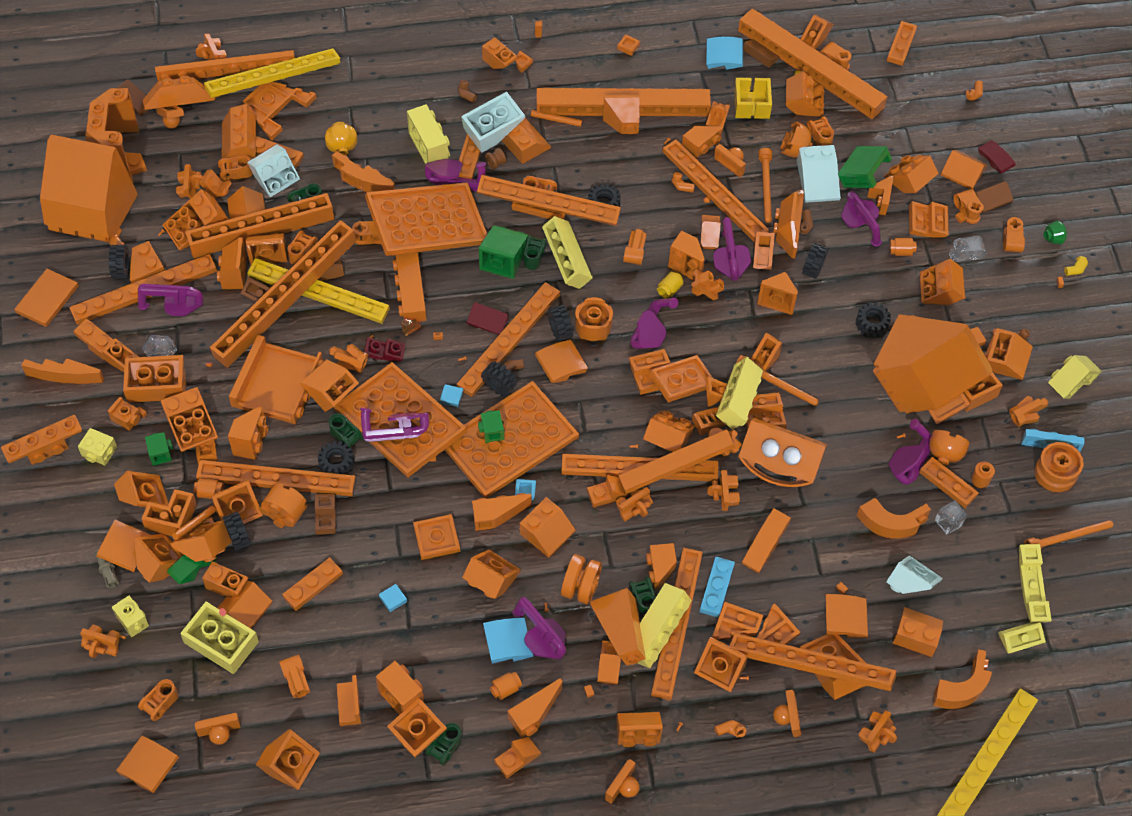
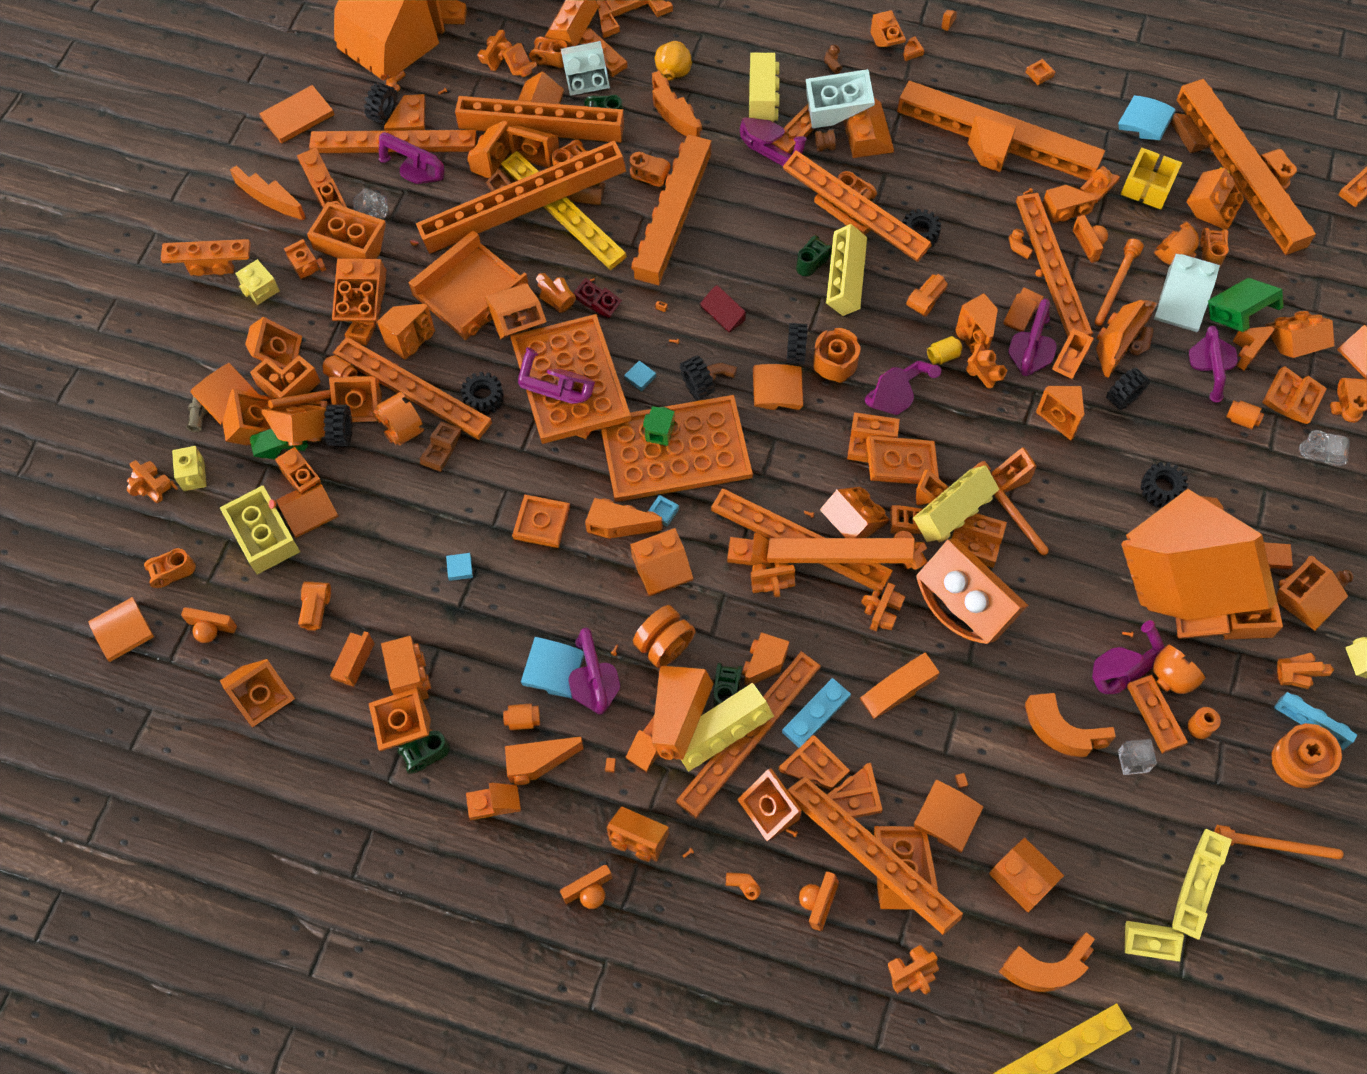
camera: 30 degrees right, 5 degrees up
green brick [145,432,173,466] -> none
orange slope [162,189,229,251] -> none
orange plate [282,557,343,611] -> none
dark green piece [329,414,364,449] -> none
orange plate [365,183,487,256] -> none
clear orange tile [401,319,421,336] -> none
orange plate [457,282,560,397] -> none
orange slope [462,549,521,599] -> none
green slope [479,225,528,279] -> none
orange bar [531,110,583,127] -> none
orange slope [801,15,834,49] -> none
light aqua slope [886,555,943,594] -> none
orange slope [920,258,965,305] -> none

